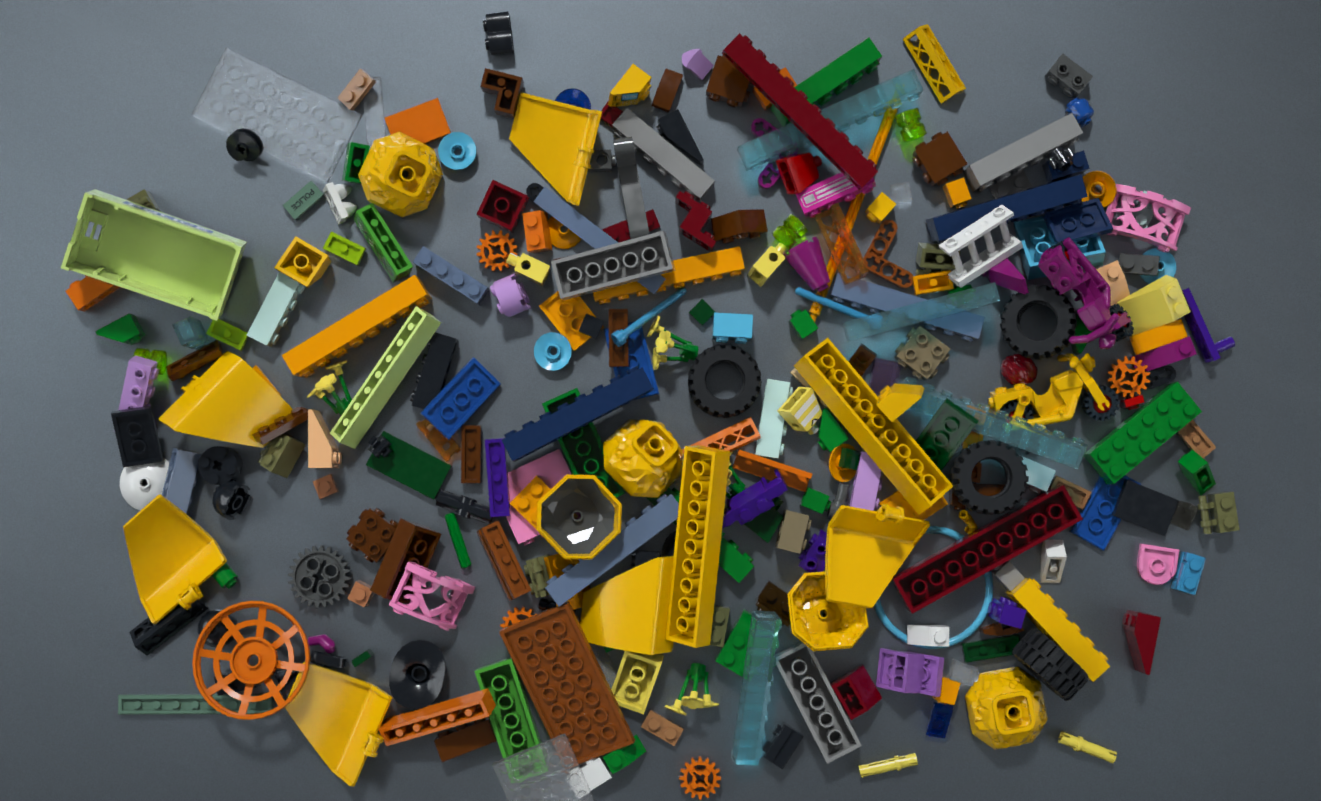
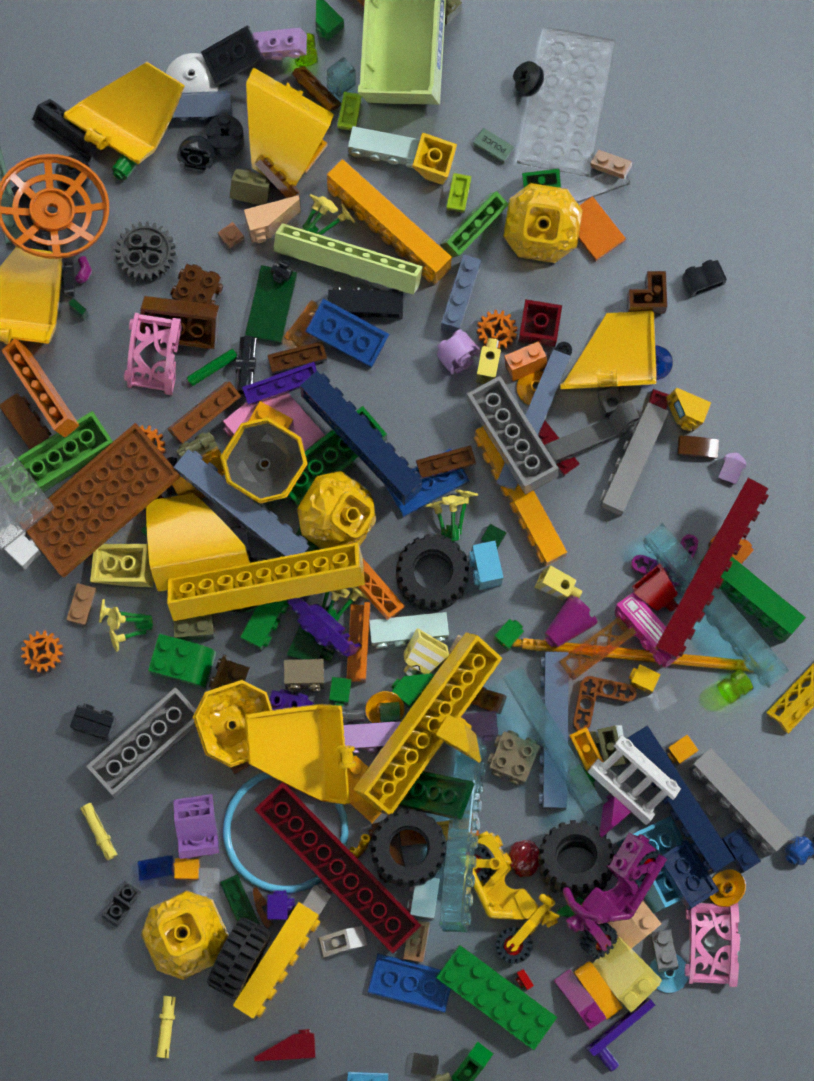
camera: 70 degrees right, 10 degrees down
white tile [322,182,357,225] -> none
nougat brick [347,580,375,607] -> none
black hat [389,640,446,709] -> none
medium azure dish [438,132,476,170] -> none
medium azure dish [534,332,572,371] -> none
light orange plate [539,291,604,351] -> none
black tile [579,313,604,339] -> none
green slope [603,734,646,774] -> none
dark azure piece [611,287,687,347] -> none
black slope [656,109,704,165] -> none
dark red bracket [675,191,716,252] -> none
reddish brown brick [706,55,753,108] -> none
reddish brown brick [711,209,768,244] -> none
clear light blue brick [731,611,782,765] -> none
clear neon green wheel [772,214,808,250] -> none
dark azure piece [795,287,883,331] -> none
dark red slope [830,664,882,720] -> none
white slope [907,624,949,647] -> none
reddish brown brick [912,131,967,187] -> none
black gear [1049,147,1074,171] -> none
orange gear [1107,356,1150,398] -> none
black tile [1112,479,1179,536] -> none
bright pink tile [1137,544,1179,585] -> none
black beam [1139,365,1176,390] -> none
medium nougat plate [1177,420,1216,458] -> none
none -> black slope [101,881,141,928]

